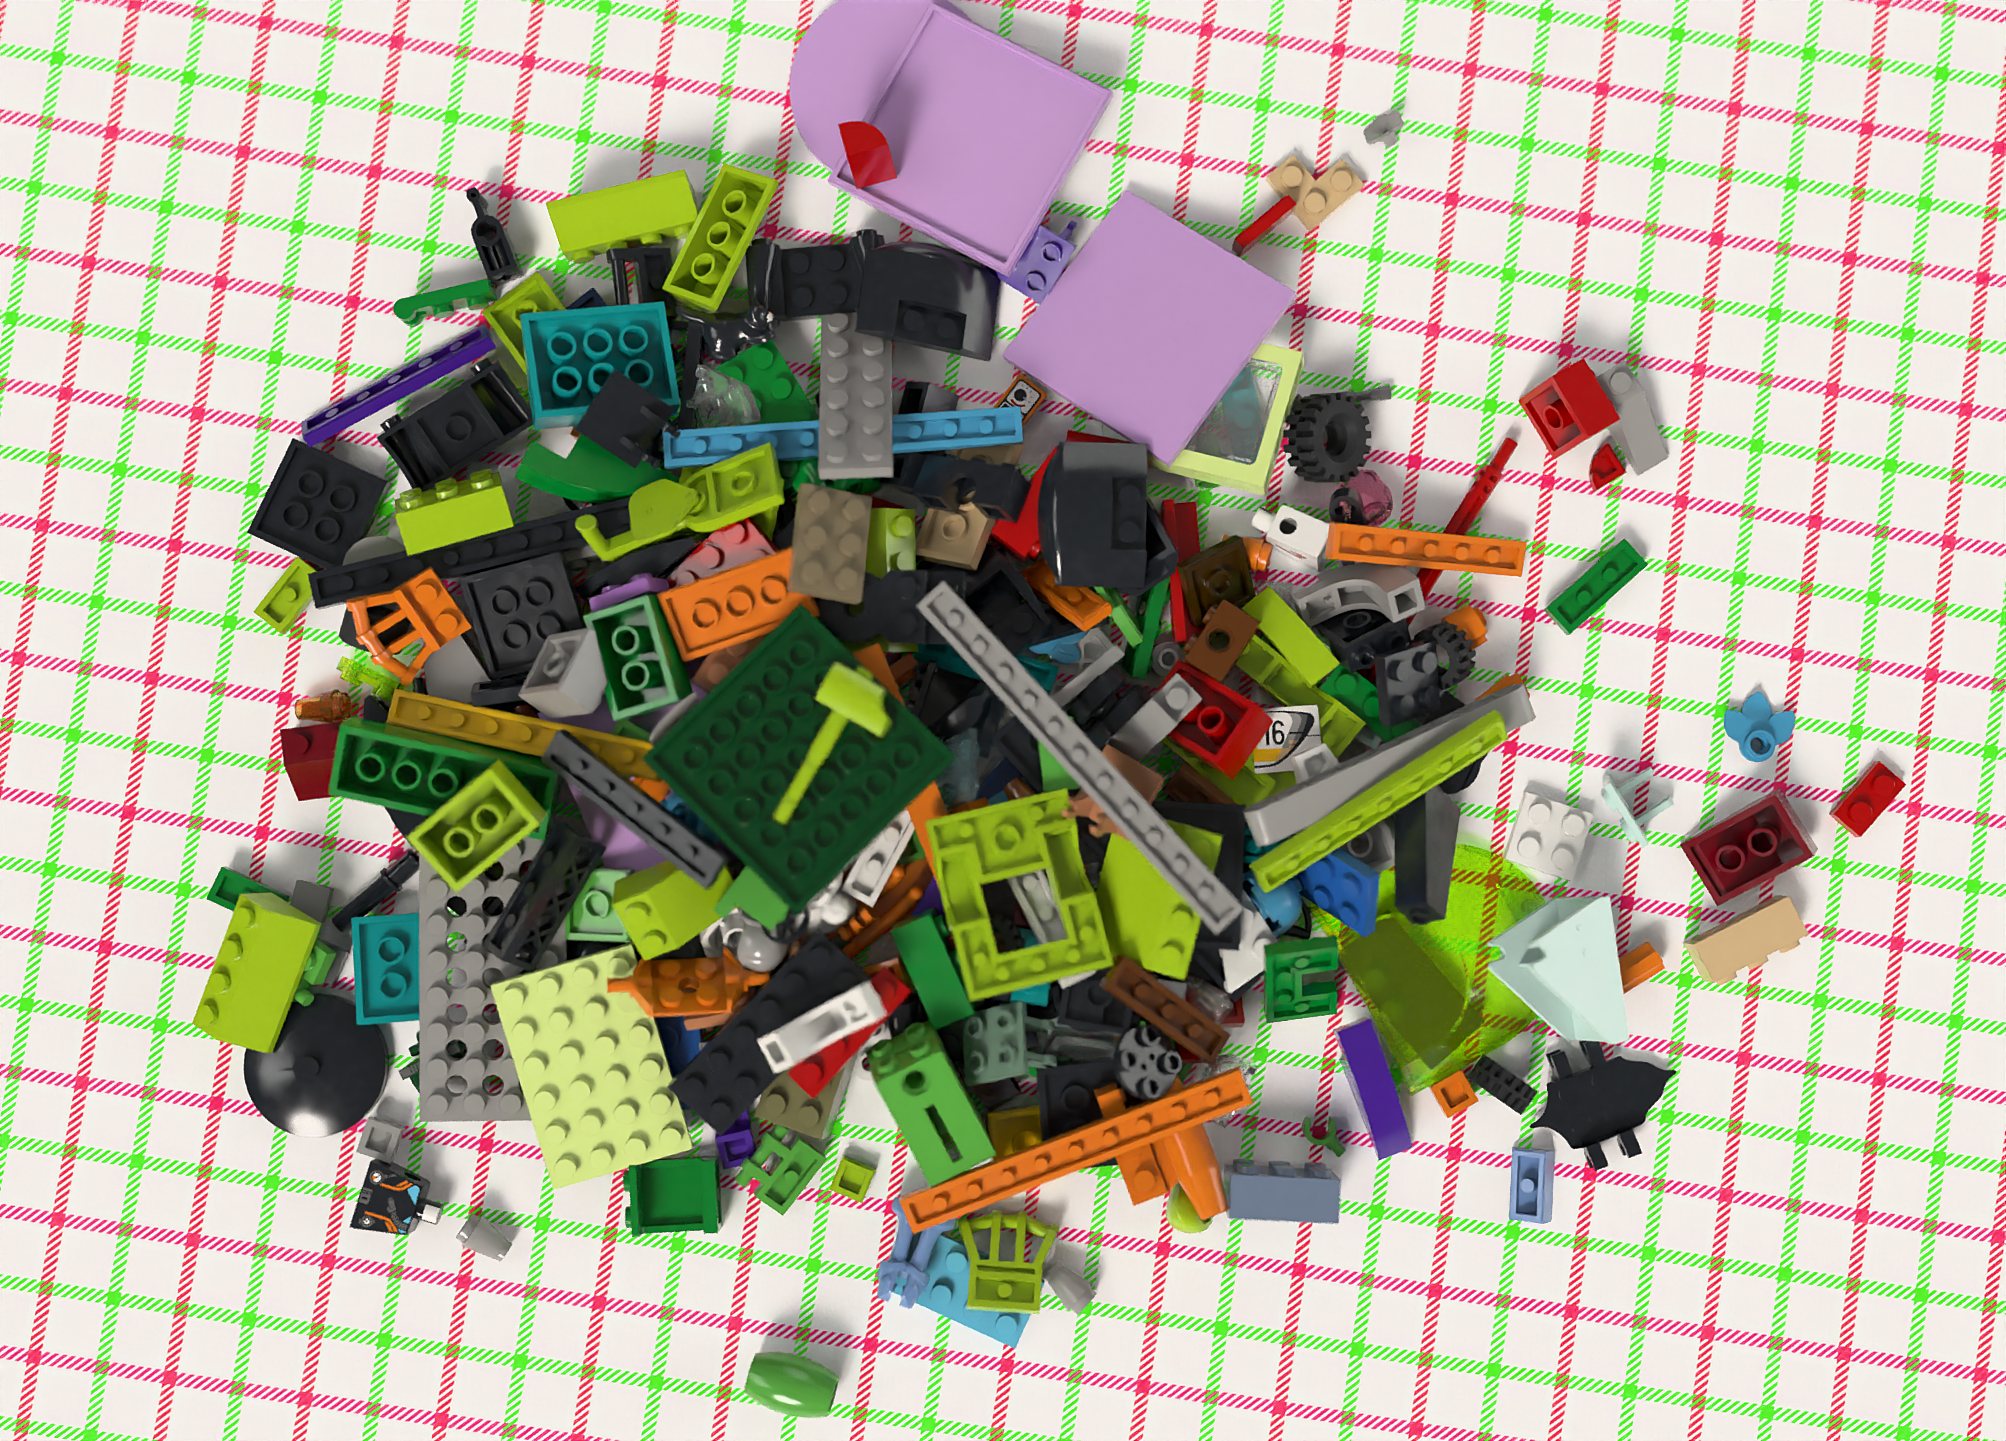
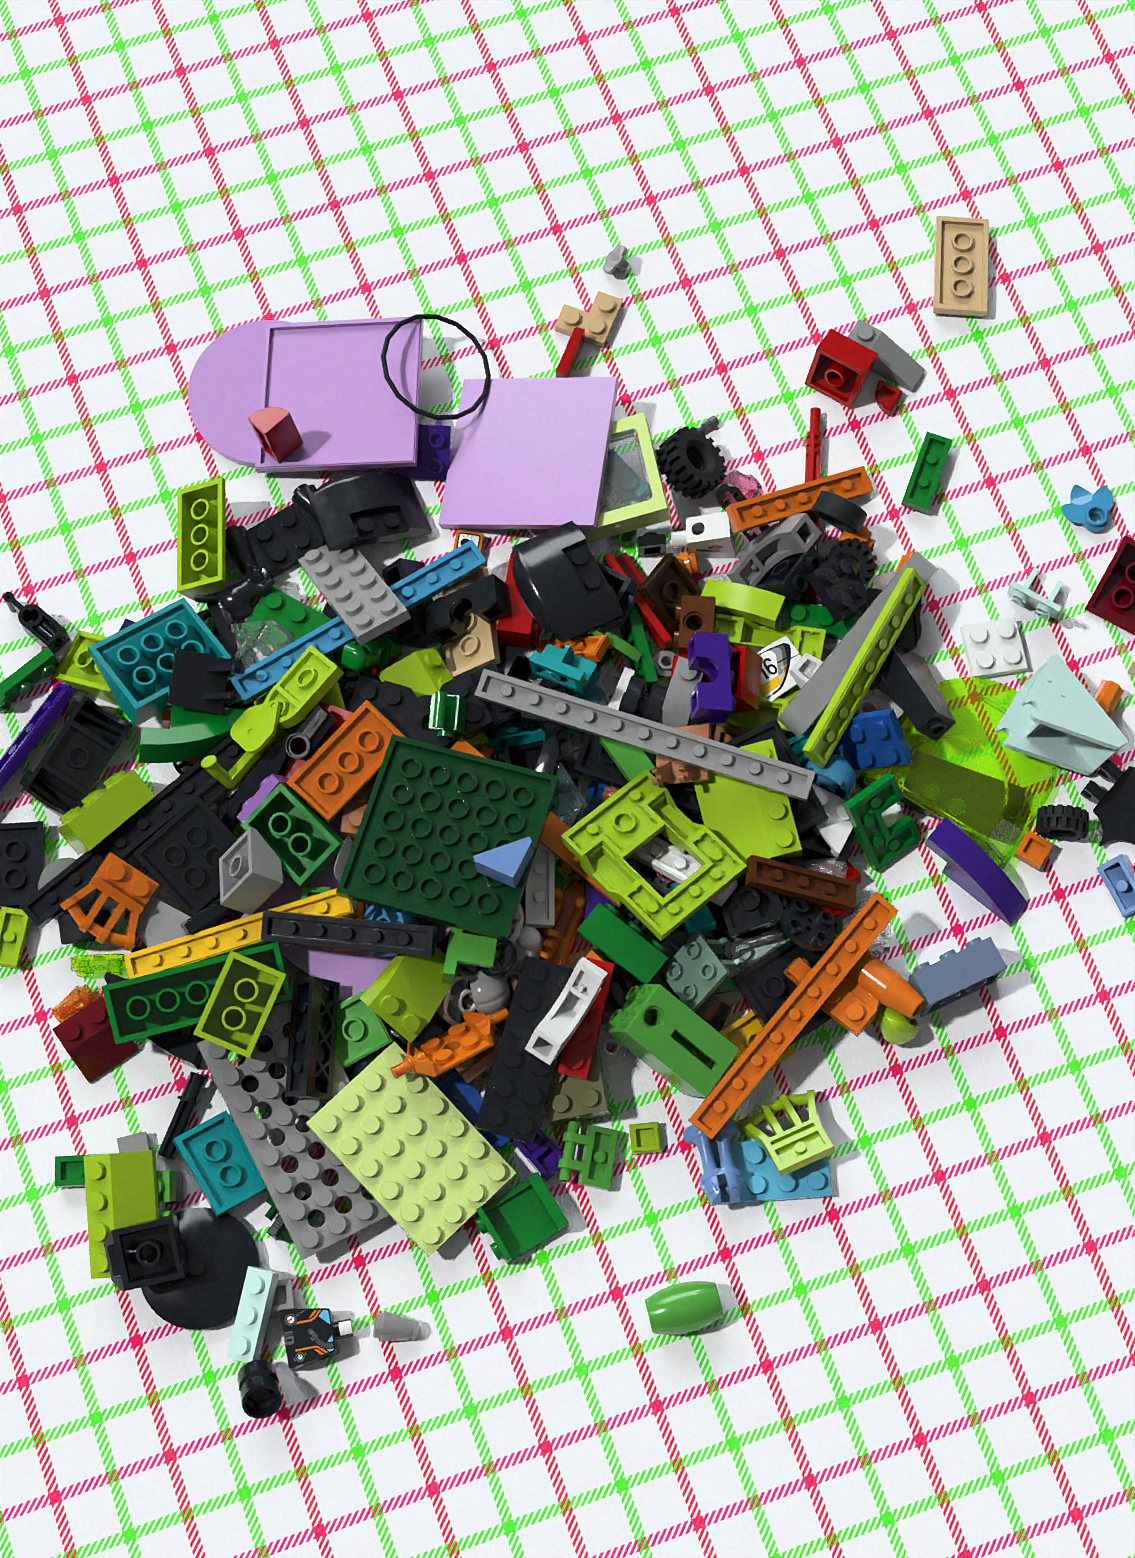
camera: 30 degrees left, 15 degrees down
lime slope [546,169,700,264] -> none
black plate [606,248,679,320] -> none
lime piece [773,662,892,824] -> none
dark tan plate [787,483,872,605] -> none
light grey cone [1044,1261,1097,1315] -> none
bright green piece [1302,1116,1346,1157] -> none
none -> black slope [104,1214,188,1291]
none -> light aqua plate [227,1266,280,1363]
none -> black wheel [237,1360,282,1419]
none -> black piece [285,705,339,761]
none -> black piece [381,314,491,420]
none -> green brick [429,691,468,738]
none -> medium blue slope [473,836,534,888]
none -> teal panel [529,644,597,694]
none -> black plate [637,532,667,558]
none -> dark purple arch [687,631,736,723]
none -> black tyre [811,490,867,534]
none -> tan plate [933,216,989,317]

